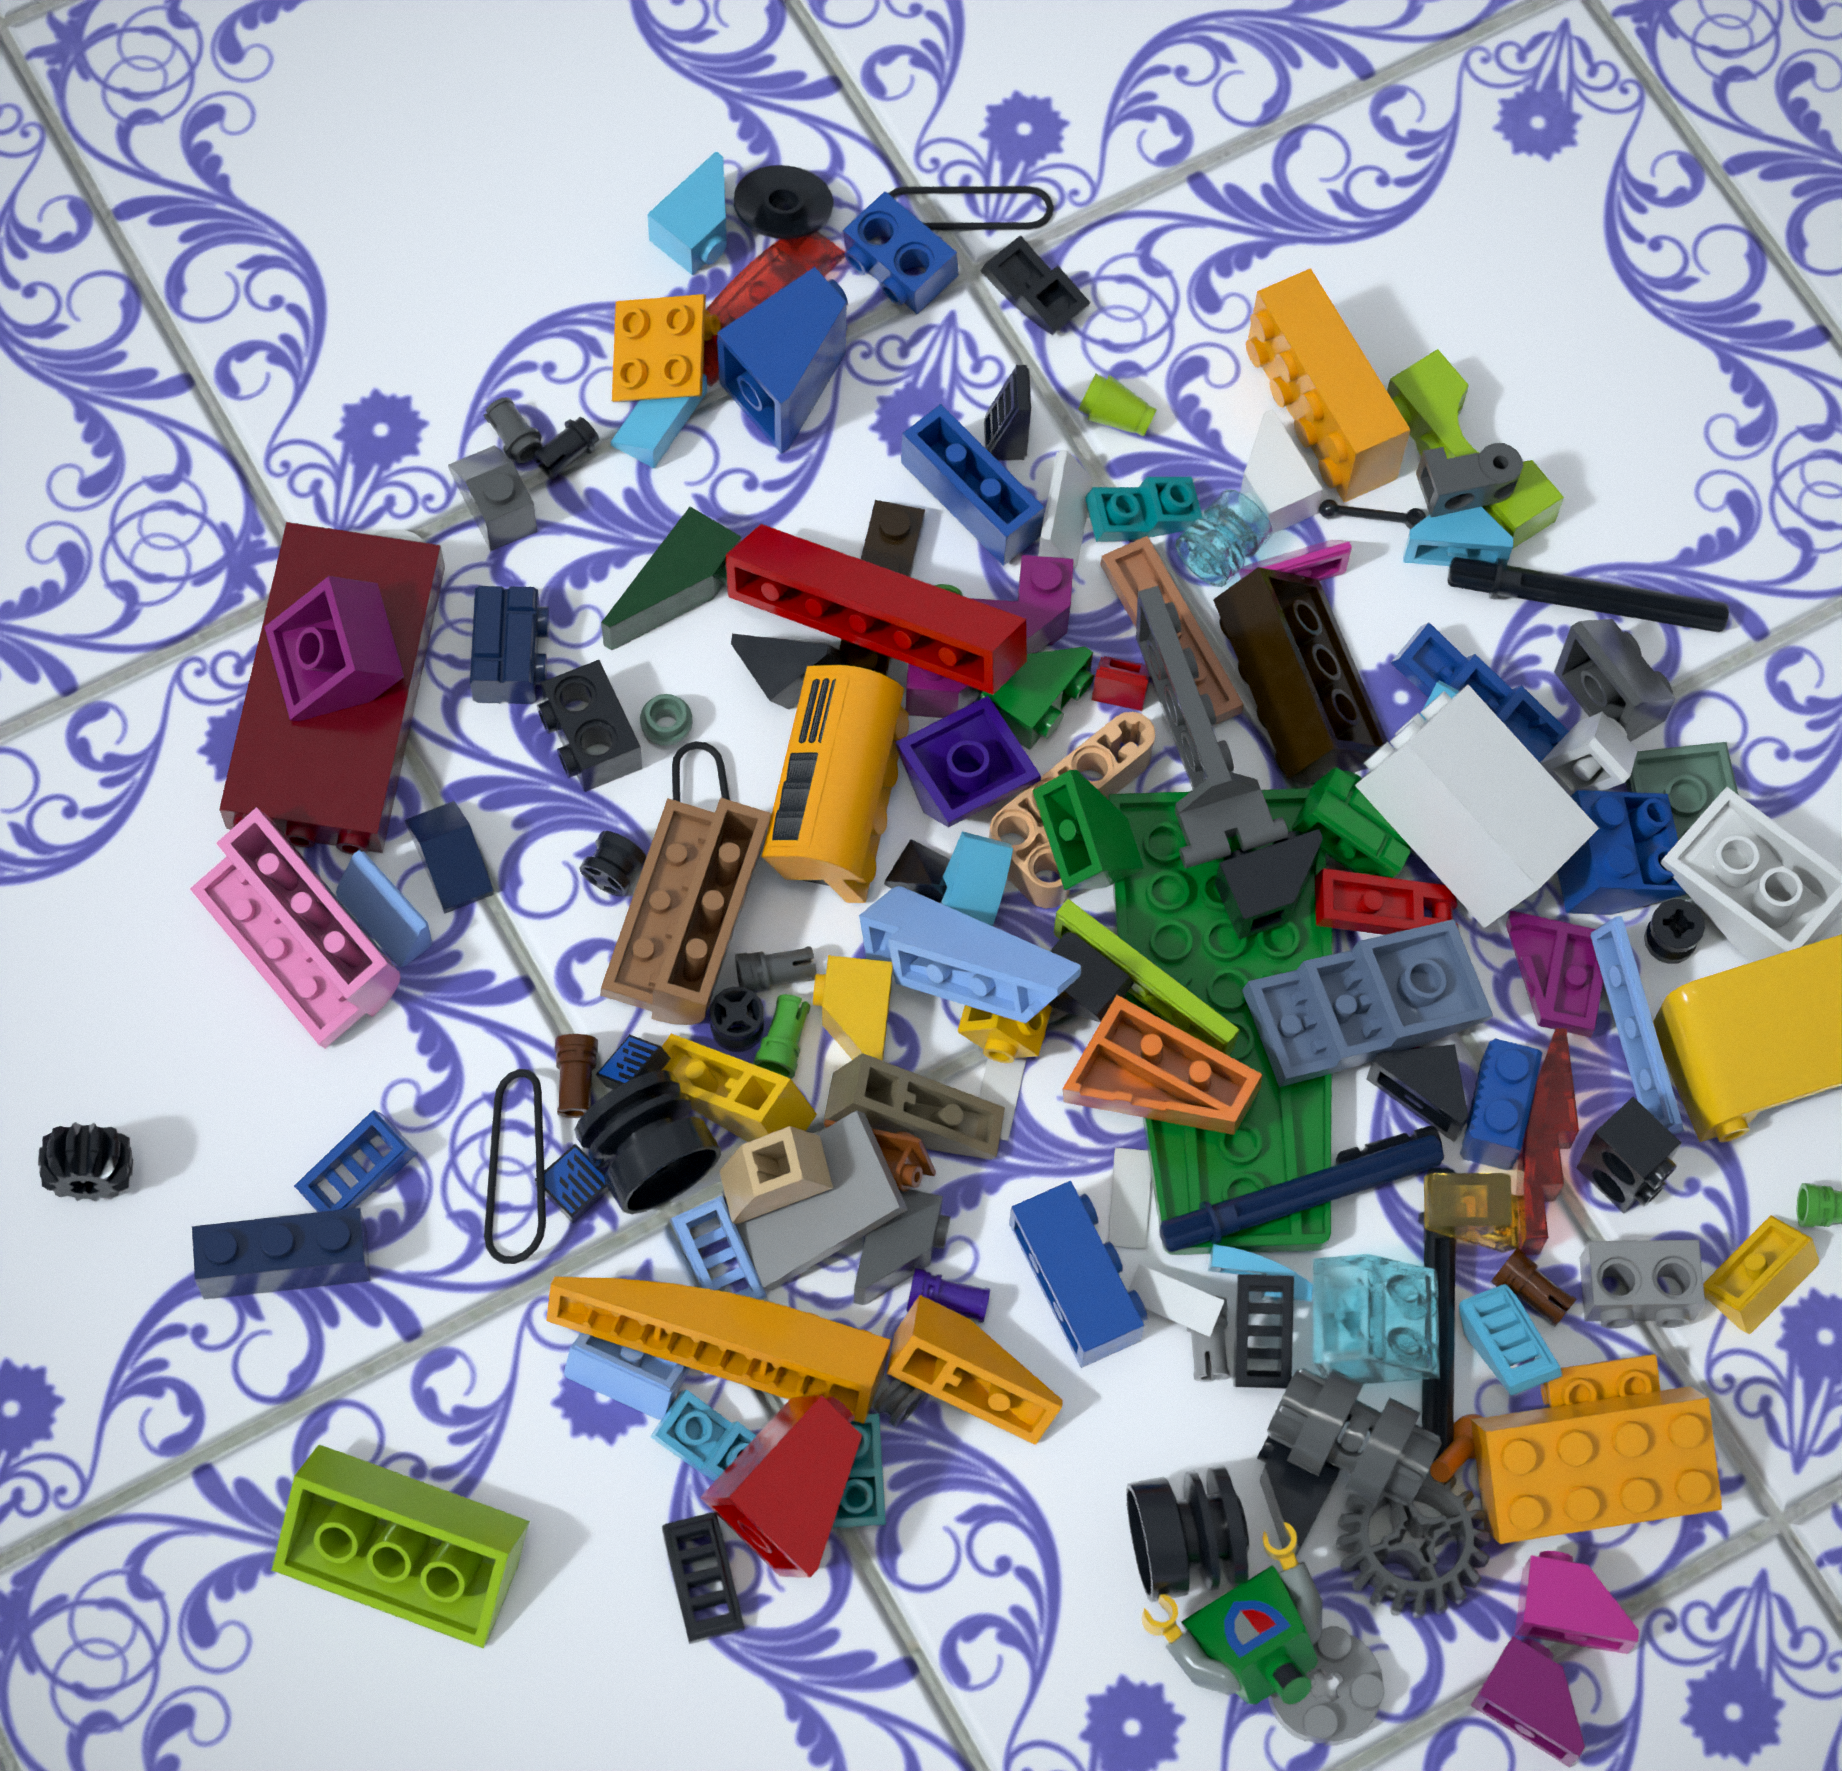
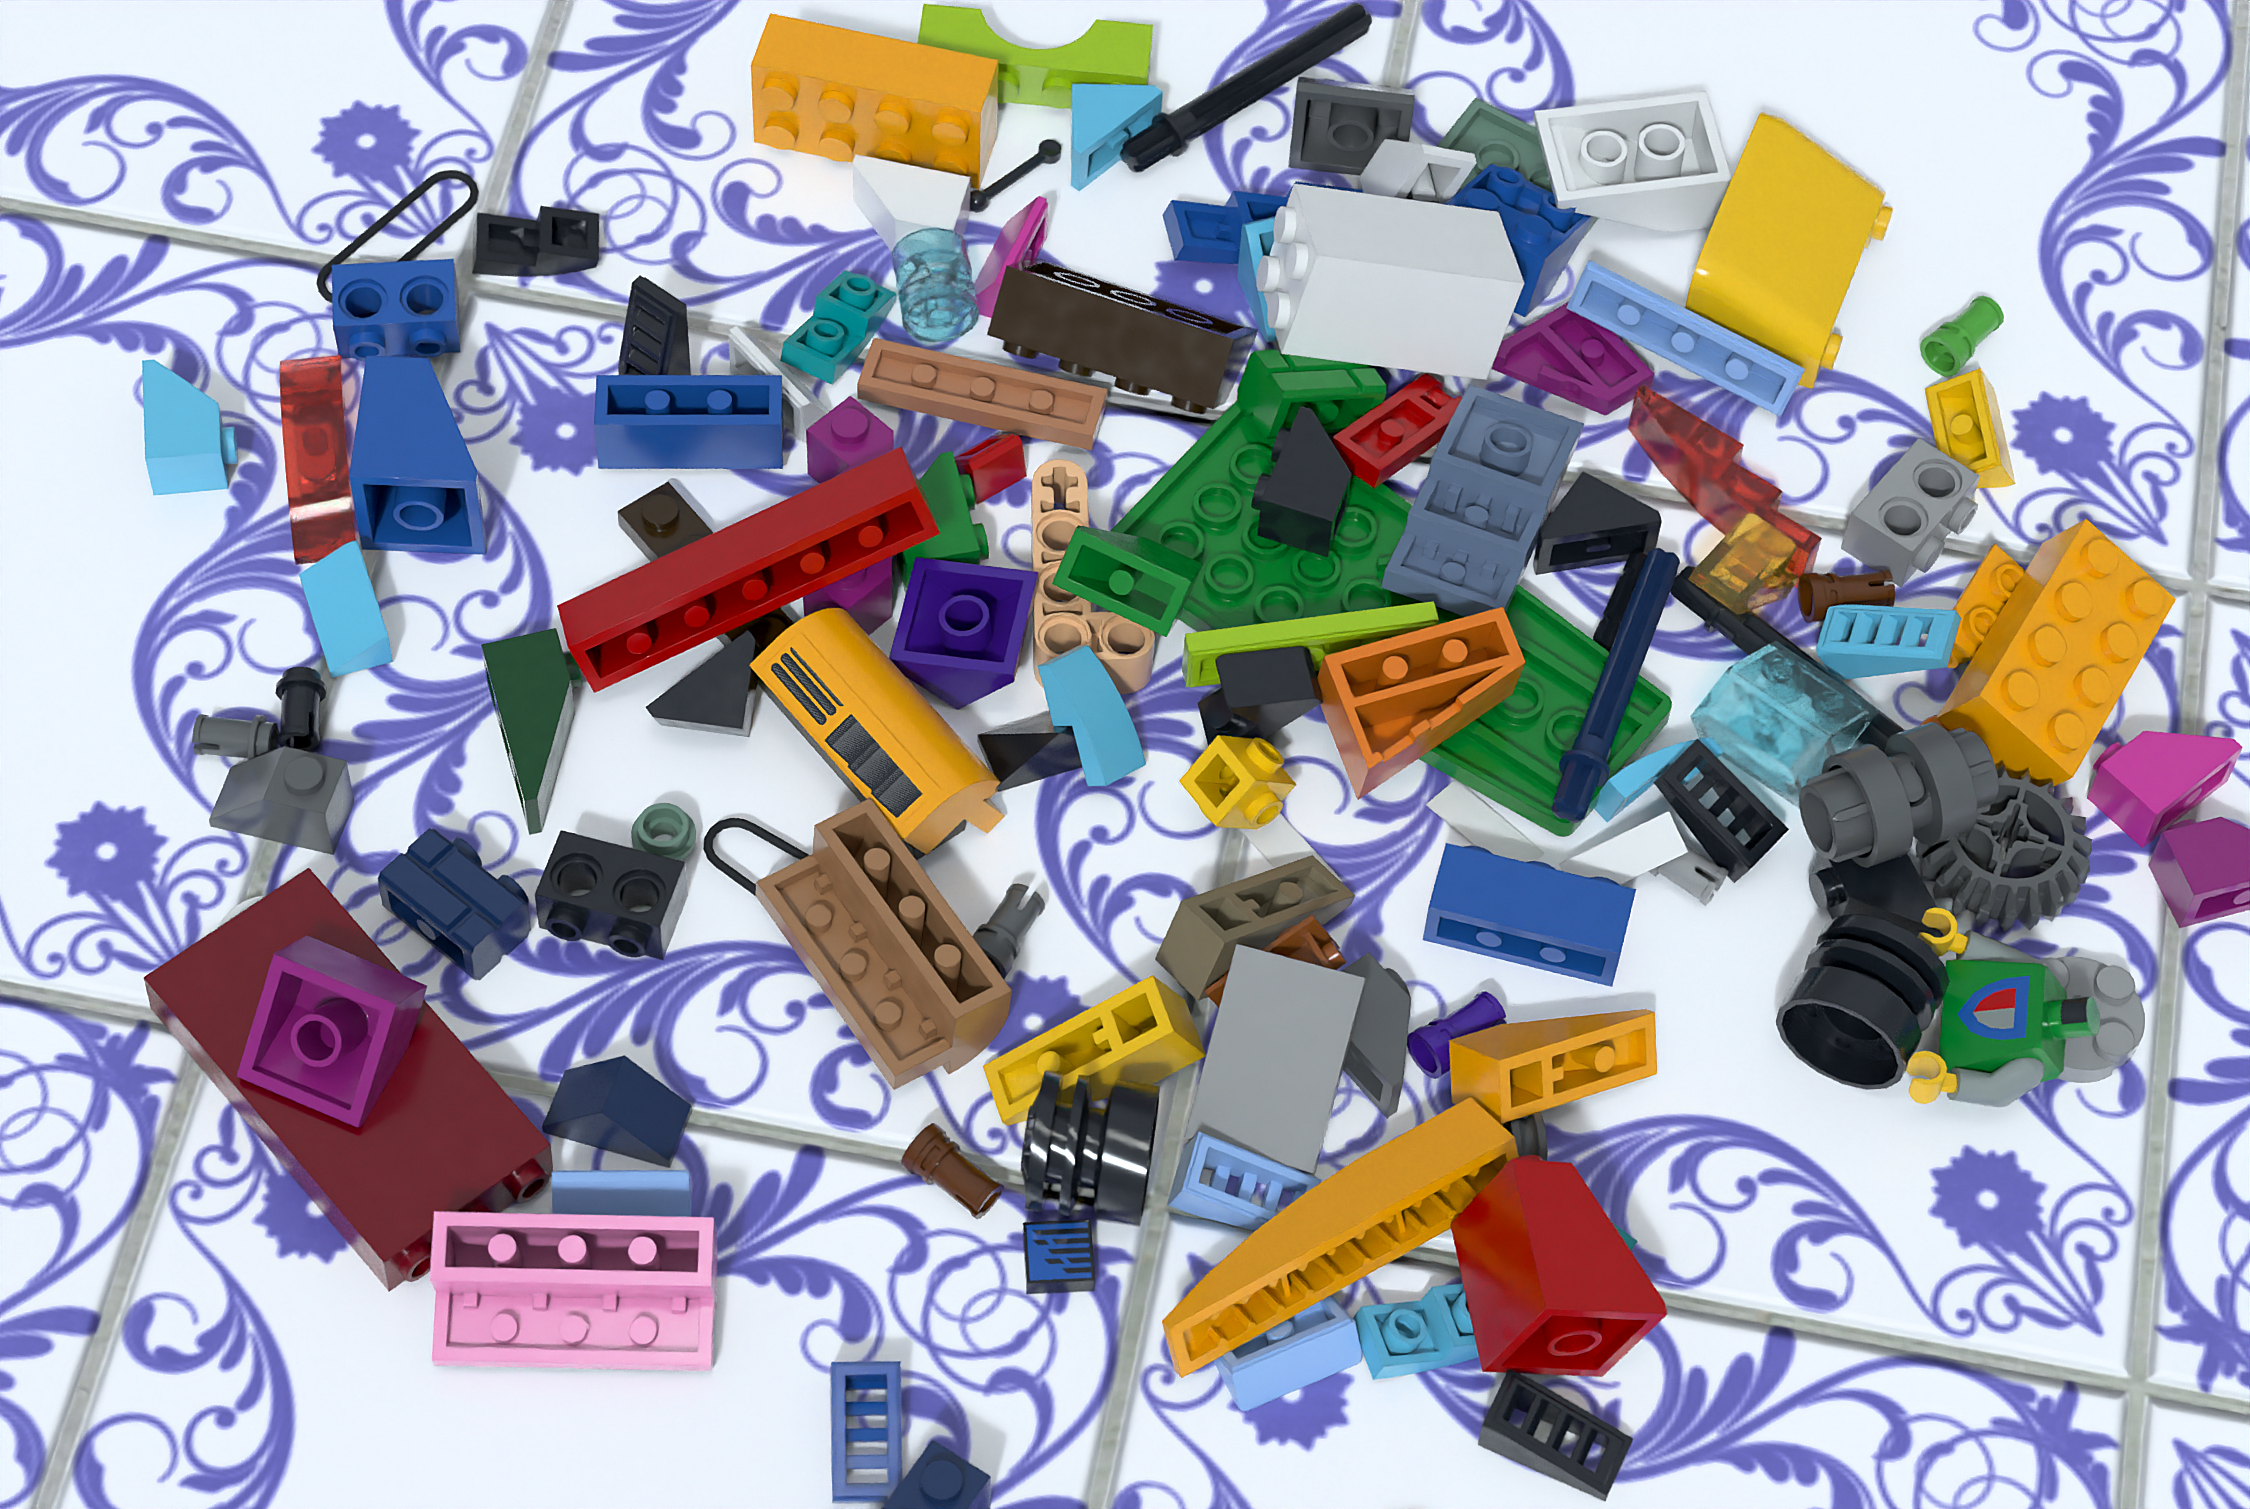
camera: 50 degrees left, 10 degrees down
black piece [484,1069,546,1264] -> none
black wheel [579,831,646,896] -> none
tile [595,1034,671,1089] -> none
light orange hinge [611,294,720,402] -> none
black wheel [710,986,764,1052] -> none
tan slope [719,1126,833,1224] -> none
black dish [733,165,833,239] -> none
bright green pin [753,994,811,1079] -> none
yellow slope [813,955,893,1061] -> none
light blue wedge [859,886,1081,1023] -> none
lime cone [1078,373,1157,437] -> none
dark grey hinge [1136,586,1288,869] -> none
dark grey leg [1416,443,1523,518] -> none
blue brick [1460,1038,1543,1170] -> none
black brick [1576,1097,1681,1214] -> none
black wheel [1644,899,1705,964] -> none

